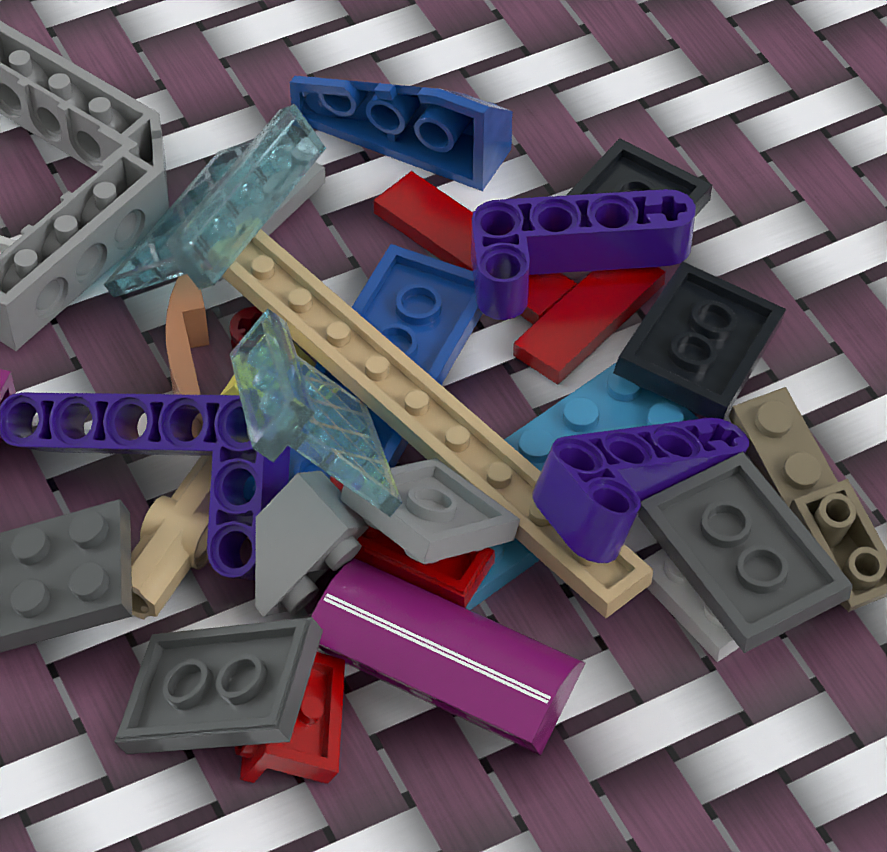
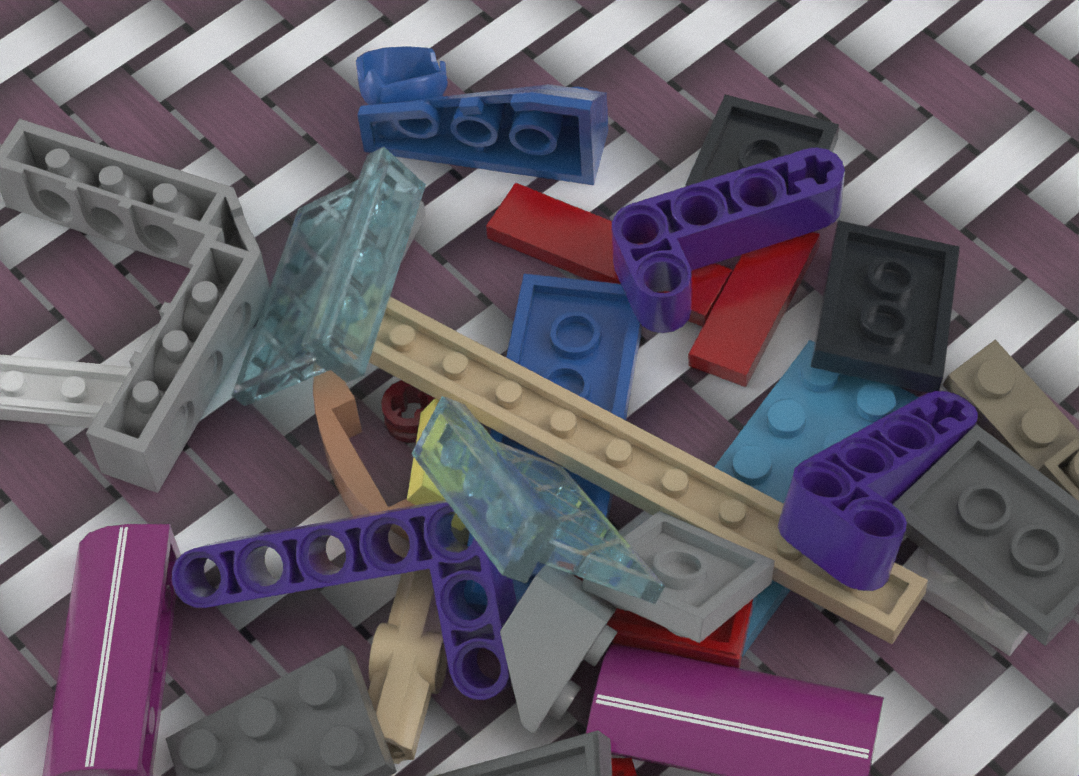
camera: 10 degrees left, 5 degrees up
none -> blue hair [356,46,448,105]

